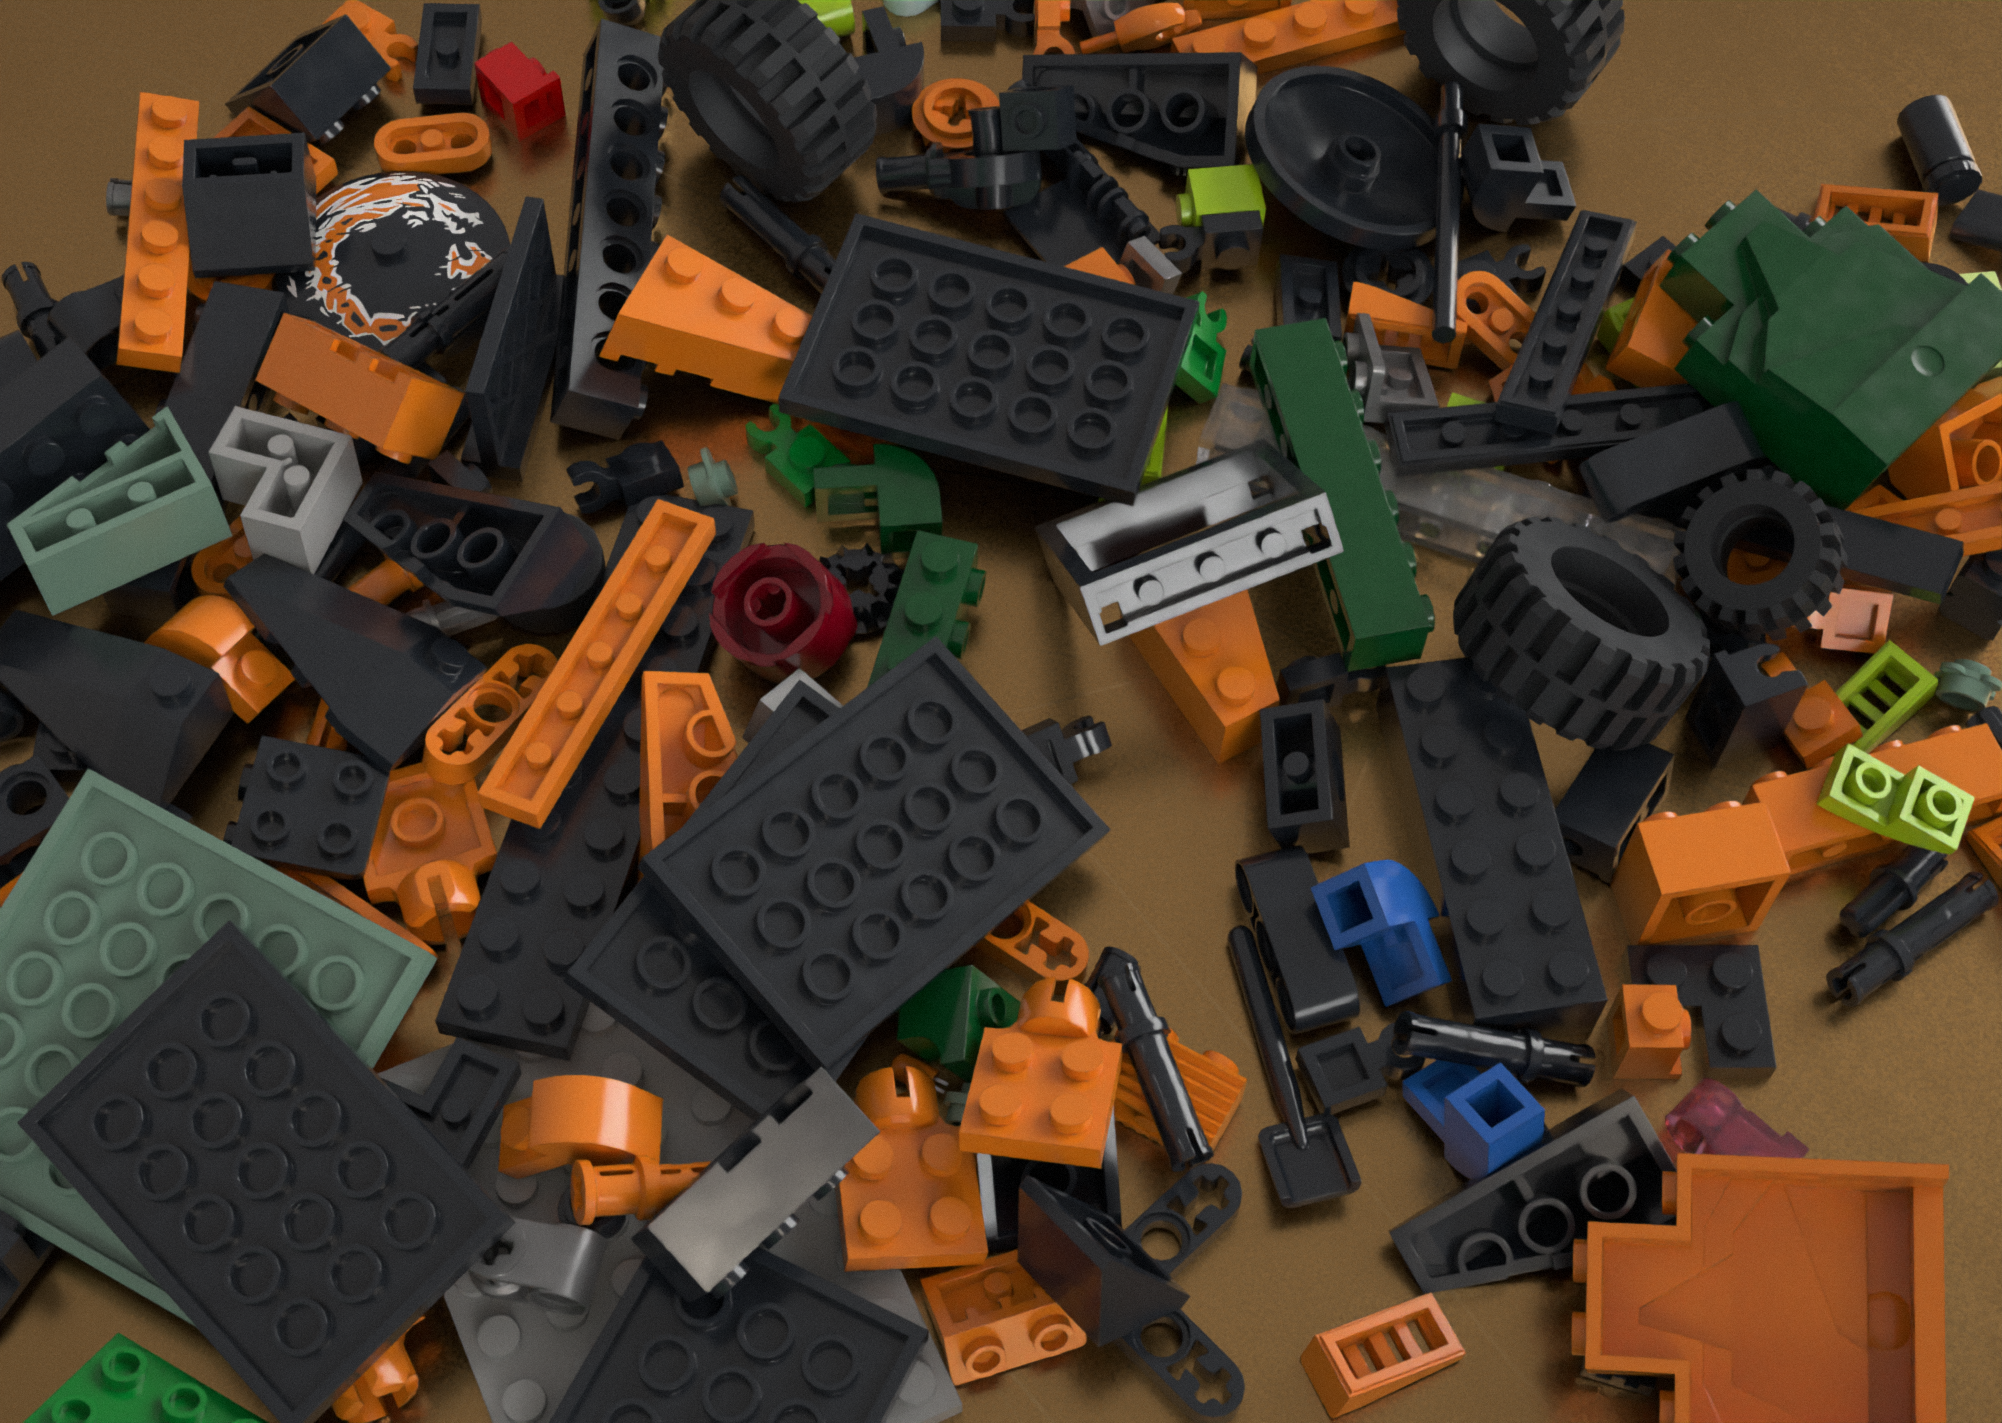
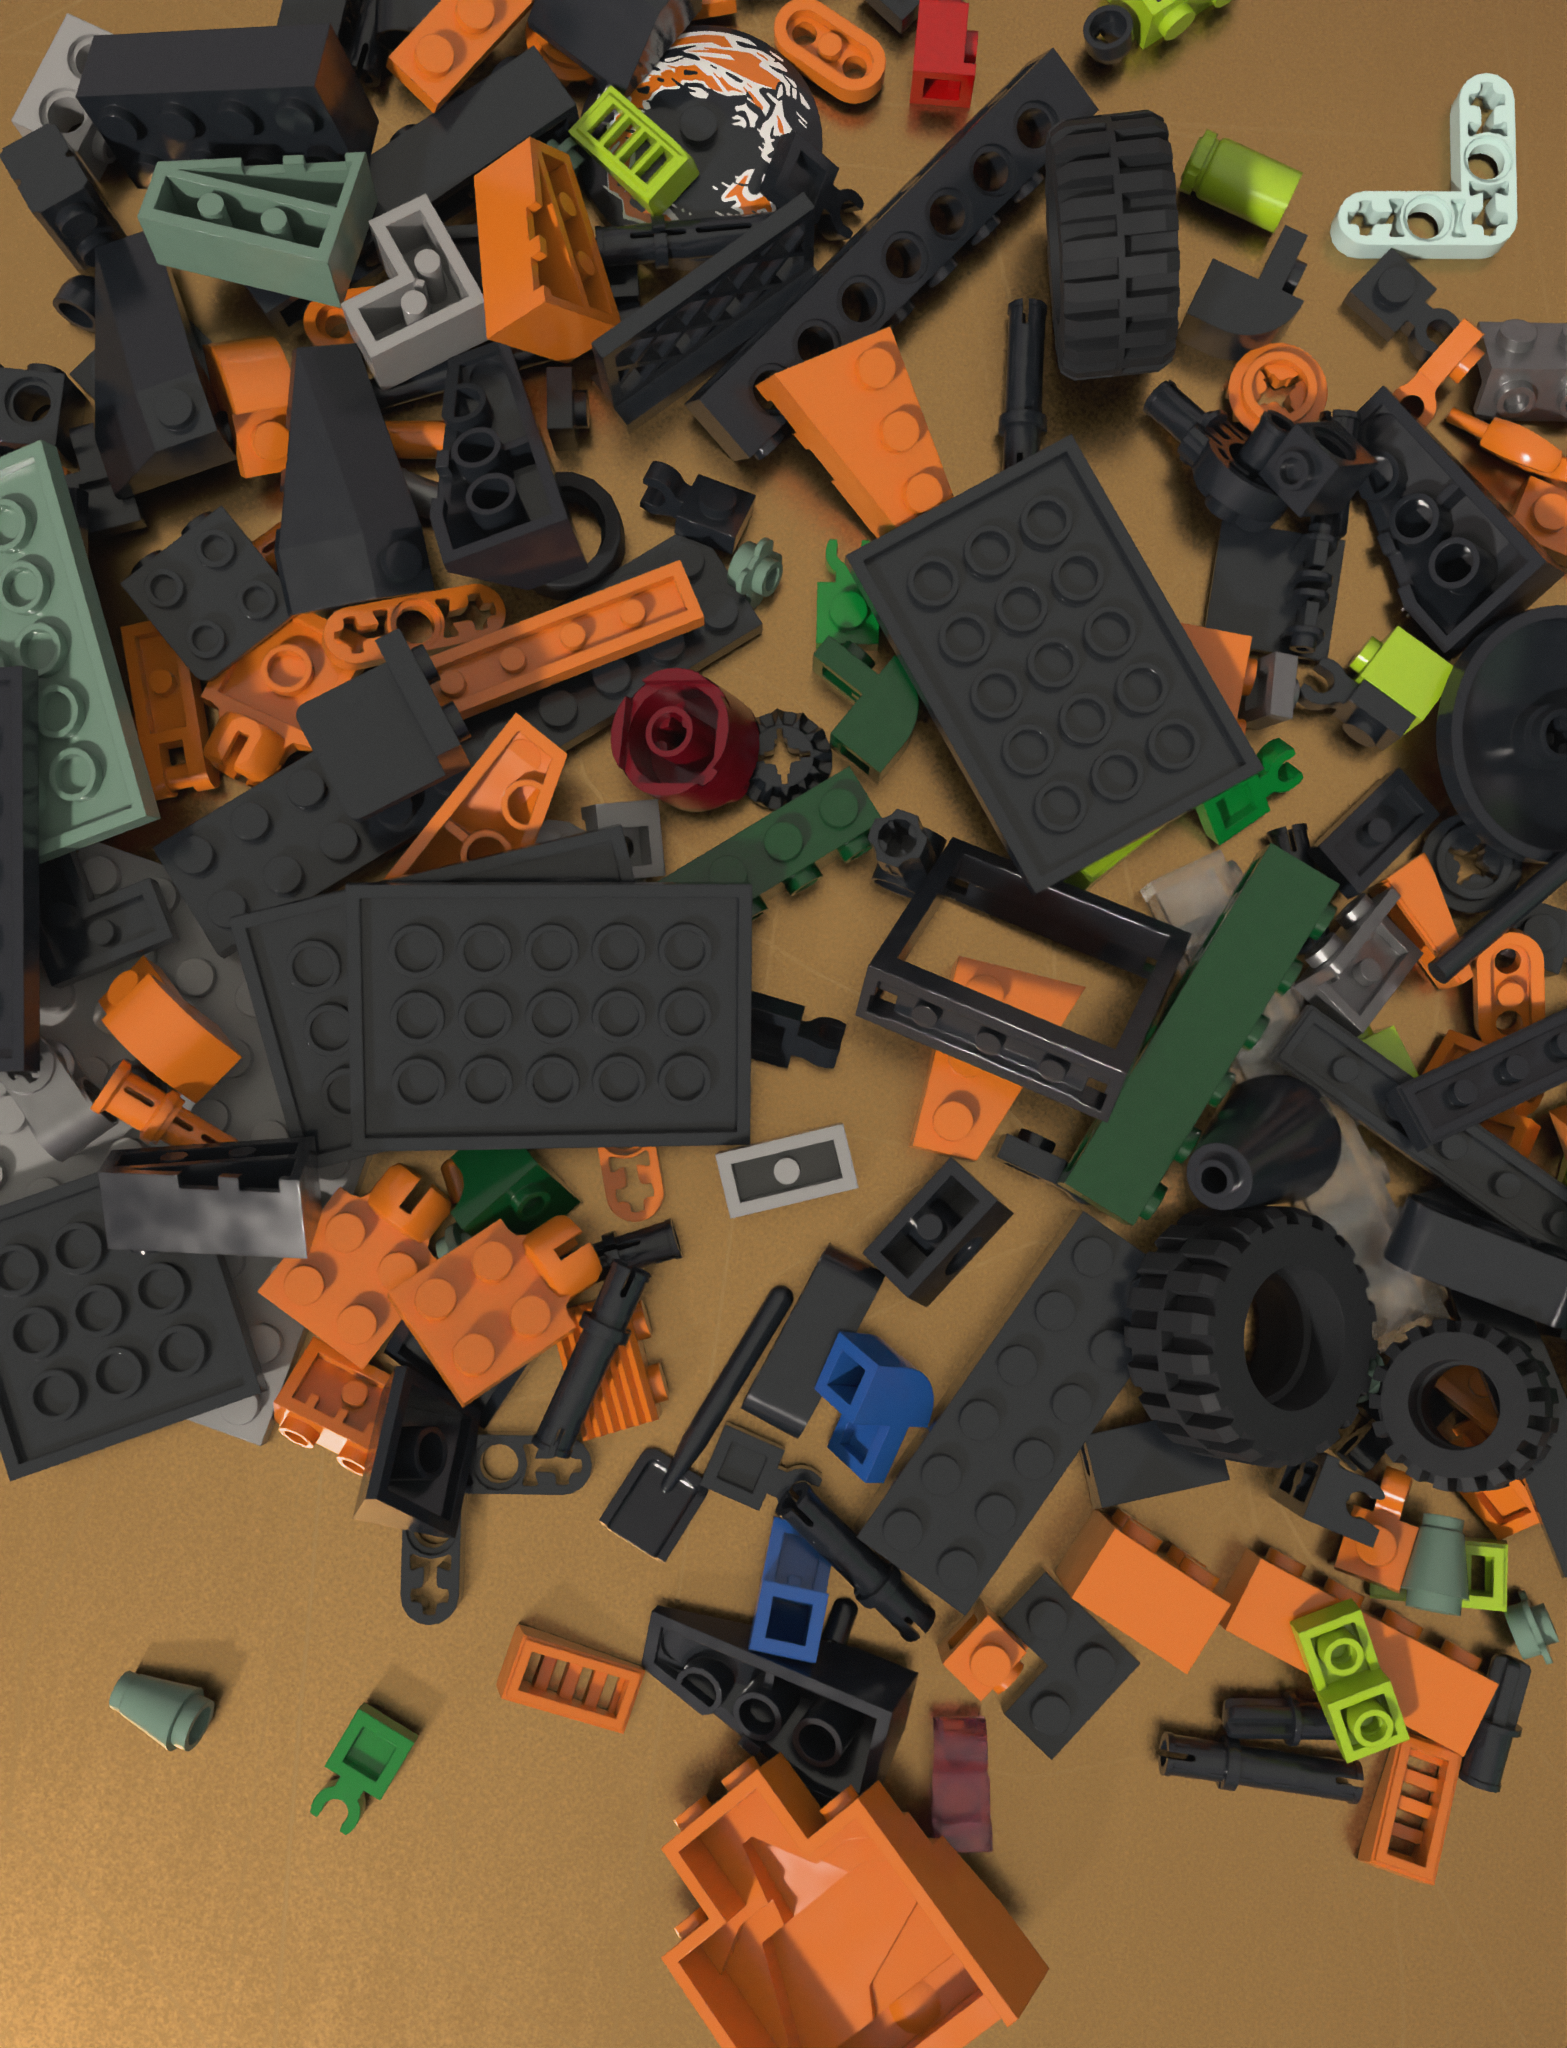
camera: 50 degrees right, 25 degrees up
none -> black bracket [296,628,471,822]
none -> lime slope [568,85,700,216]
none -> light grey brick [715,1122,859,1219]
none -> black plate [759,131,864,241]
none -> black piece [867,809,947,899]
none -> black cone [1187,1074,1342,1210]
none -> sand green cone [1401,1513,1470,1616]

